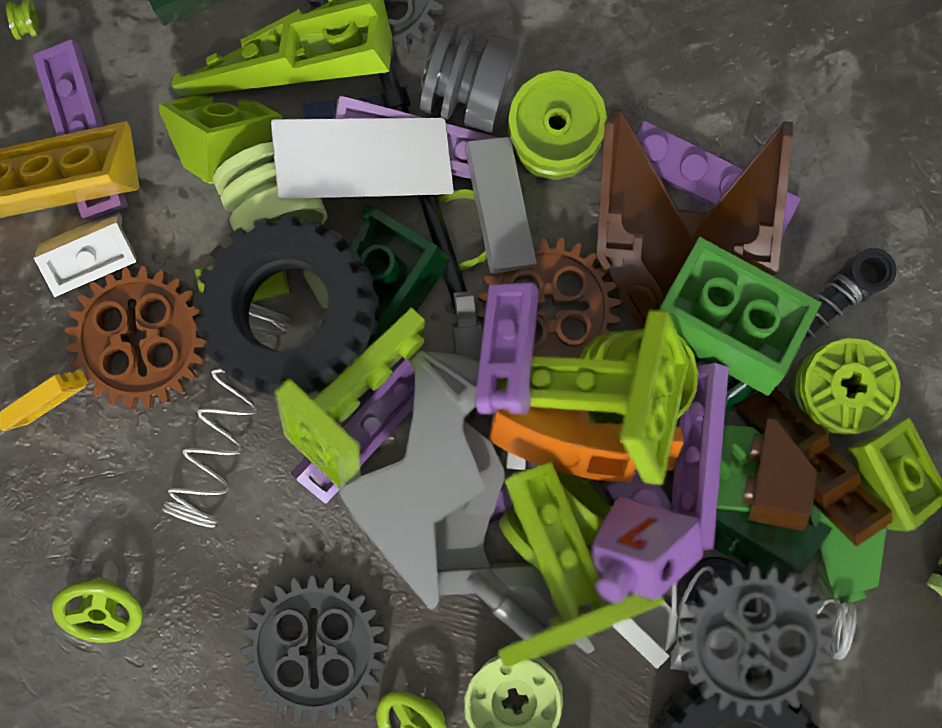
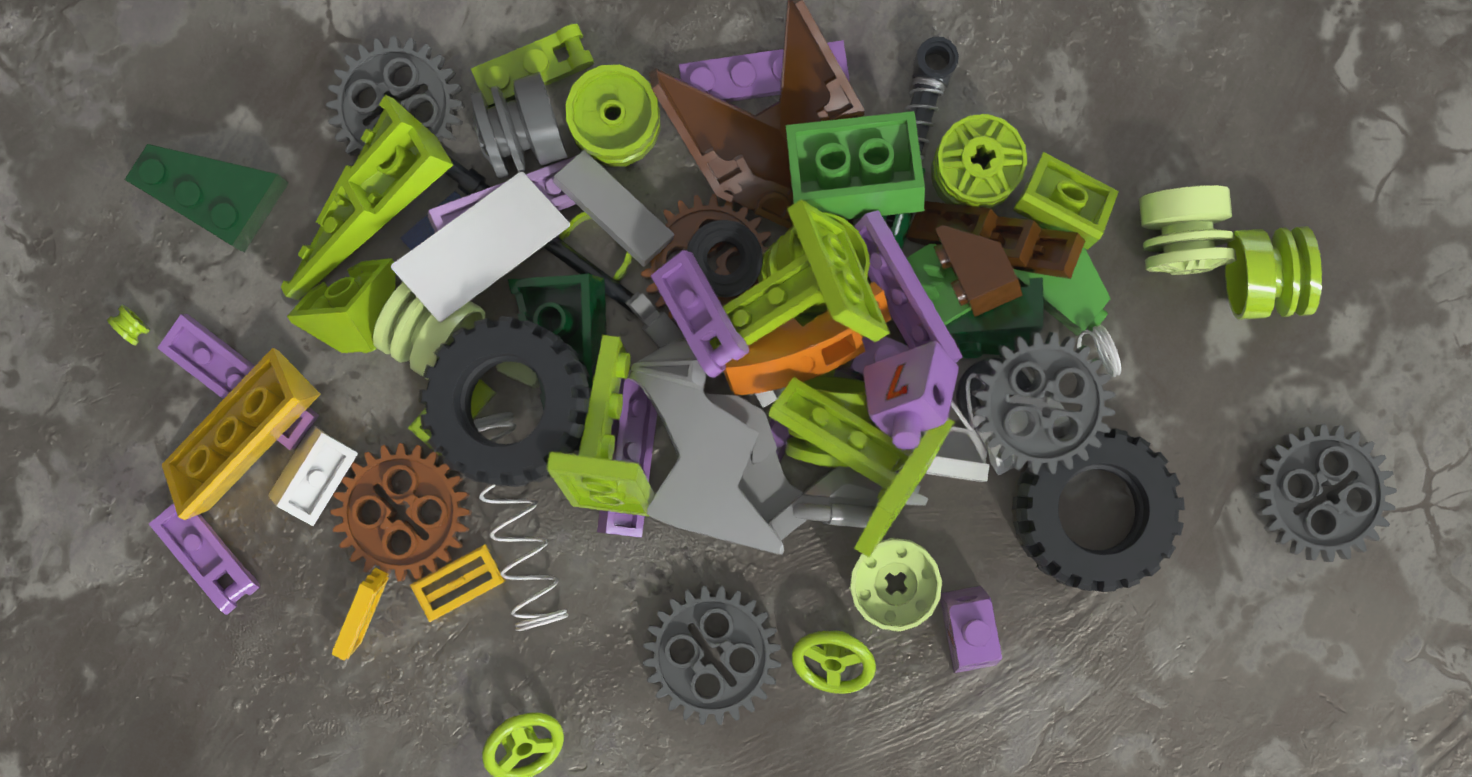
camera: 40 degrees left, 0 degrees up
none -> yellow tile [410,544,506,622]
none -> lime plate [471,24,594,108]
none -> black tyre [687,220,763,298]

